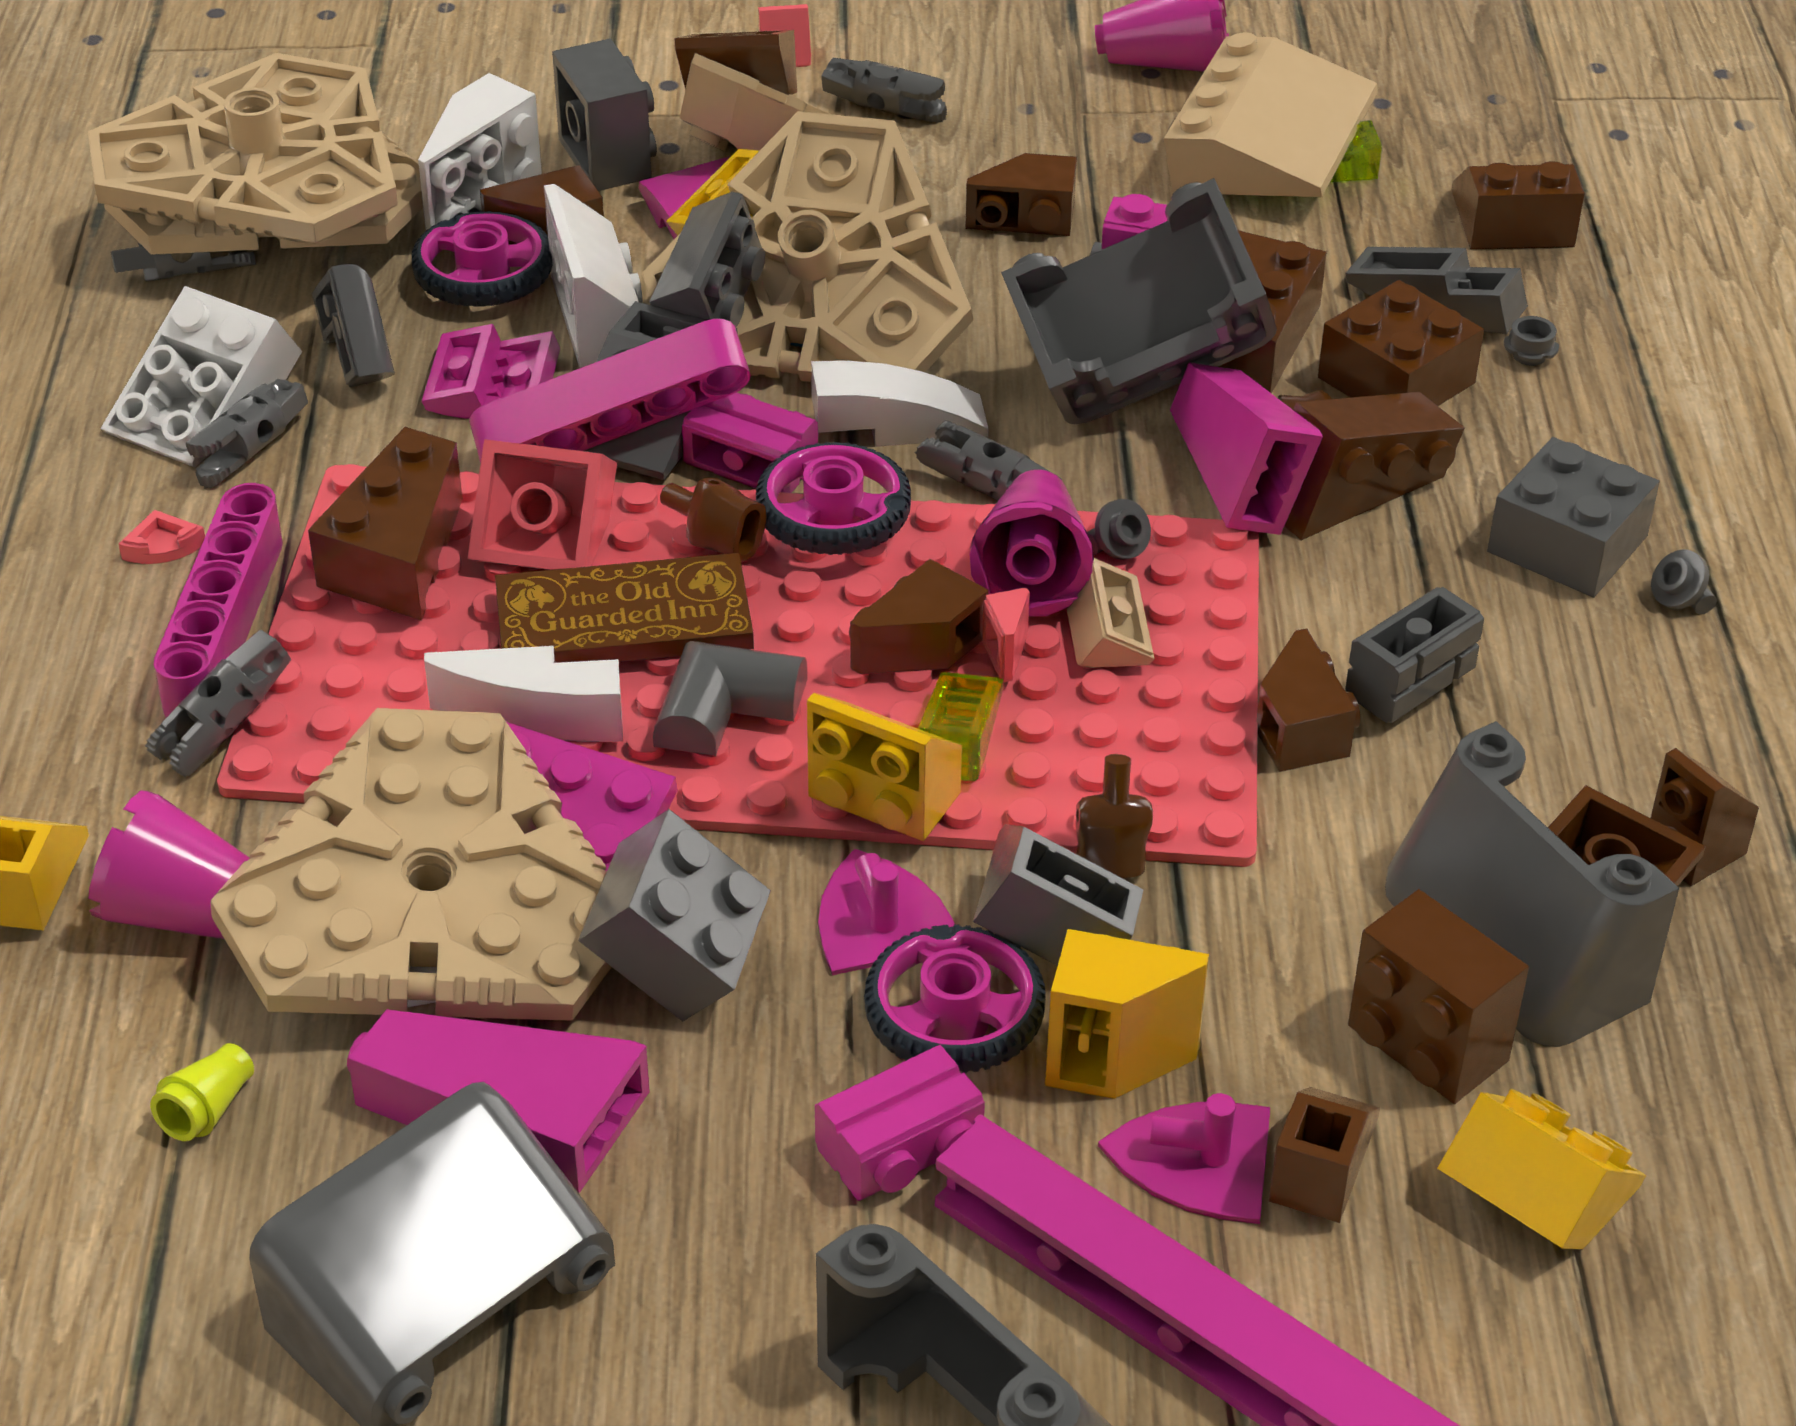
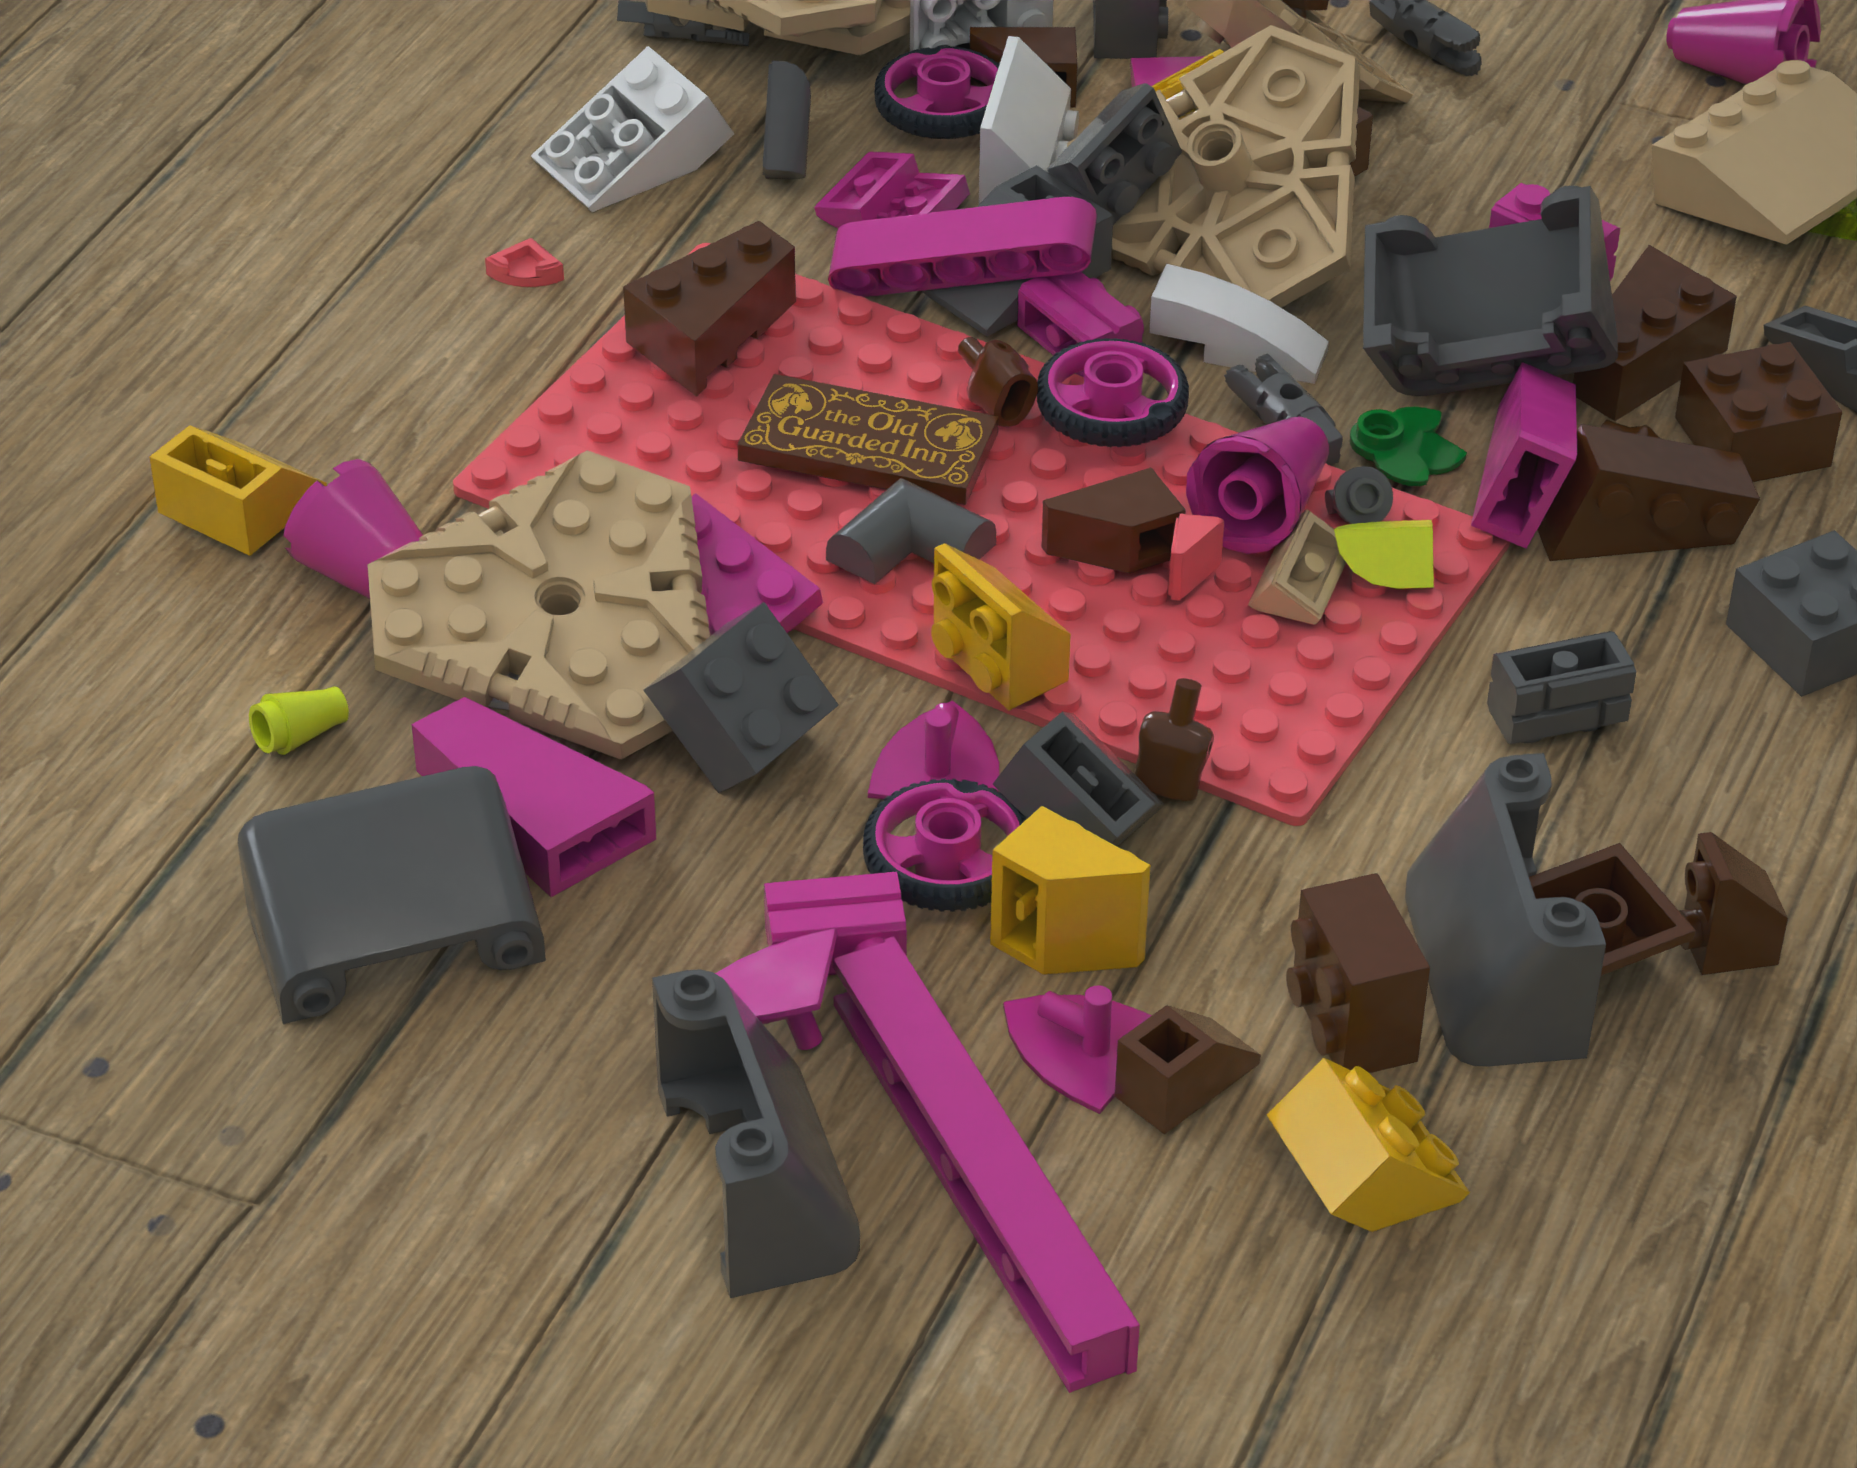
camera: 25 degrees right, 0 degrees up
dark grey hinge [145,630,291,777] -> none
dark pink beam [153,483,283,718] -> none
dark grey hinge [185,379,308,489] -> none
slope [424,646,623,742] -> none
coral slope [467,439,617,570] -> none
clear neon green slope [917,672,1003,781] -> none
reddish brown slope [965,153,1077,236] -> none
reddish brown slope [1256,628,1360,772] -> none
none -> dark pink shield [715,928,838,1050]
none -> neon yellow brick [1334,520,1434,589]
none -> green plate [1349,407,1467,486]

